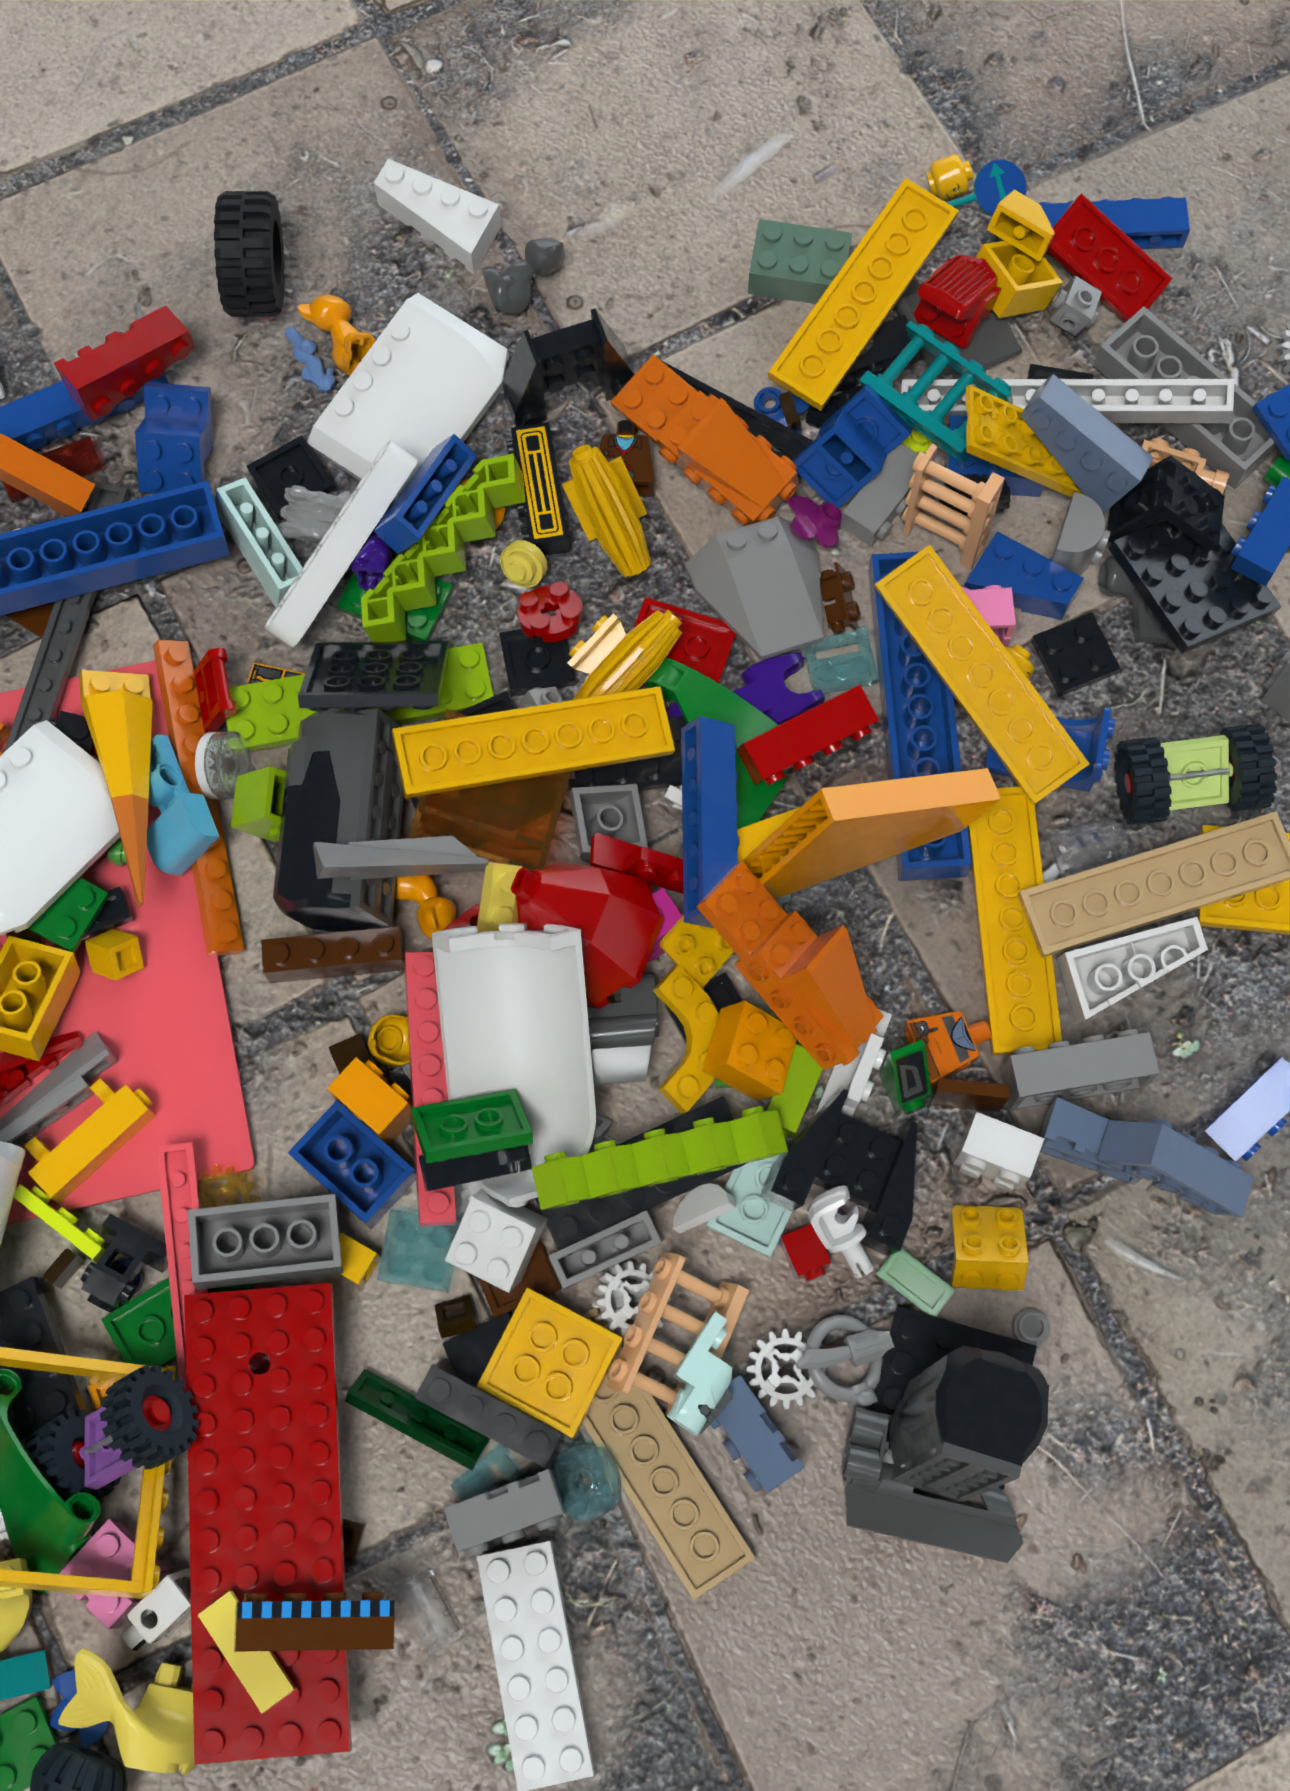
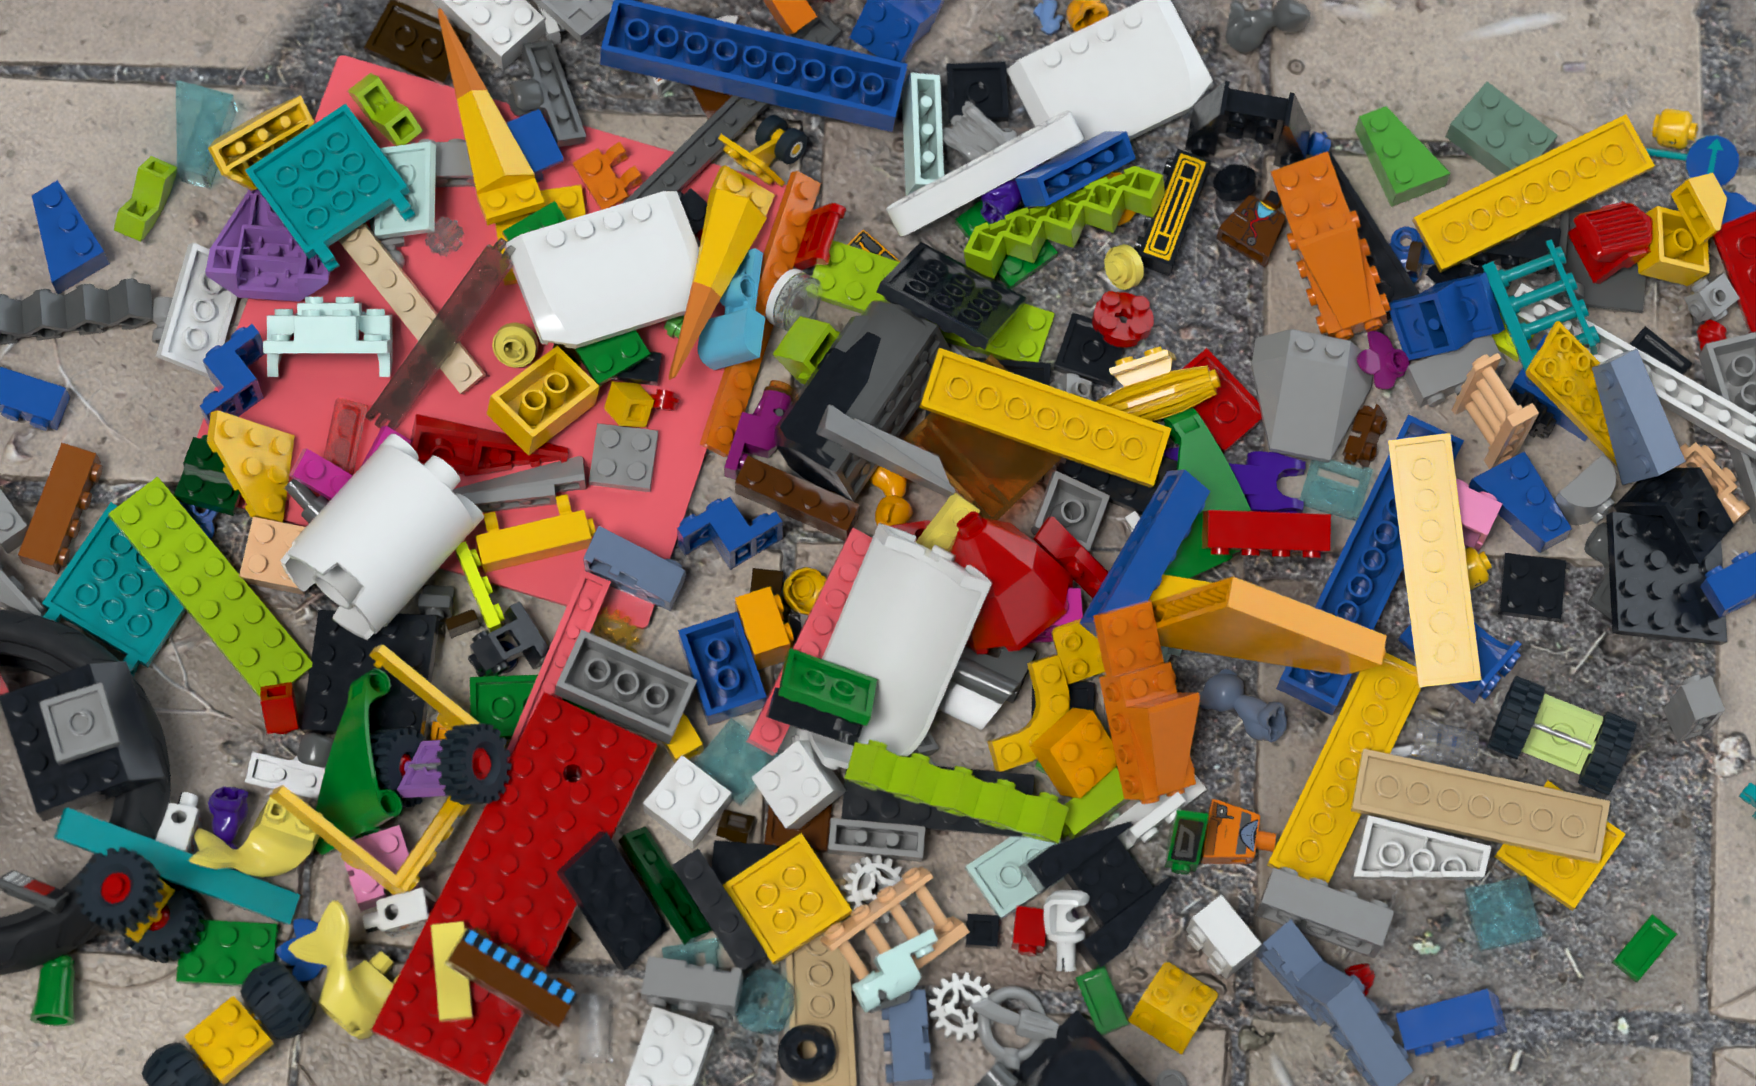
camera: 25 degrees right, 0 degrees up
yellow plate [562,444,651,577] -> none
white tile [672,1183,736,1234] -> none
reddish brown tile [929,1078,1010,1112] -> none
none -> dark grey bracket [418,585,454,619]
none -> black plate [557,831,667,970]
none -> sand blue wedge [583,526,686,611]
none -> light grey plate [589,423,658,492]
none -> white brick [643,755,732,849]
none -> red plate [650,389,680,411]
none -> blue bracket [677,497,783,570]
none -> plate [718,115,808,187]
none -> magenta plate [724,380,794,480]
none -> black piece [778,1024,836,1083]
none -> black plate [965,914,999,949]
none -> sand blue animal [1199,669,1287,742]
none -> black plate [1213,164,1258,201]
none -> blue plate [1307,131,1331,156]
none -> red plate [1344,963,1375,997]
none -> bright green wedge [1355,106,1451,207]
none -> clear light blue plate [1463,876,1542,952]
none -> red plate [1696,320,1727,351]

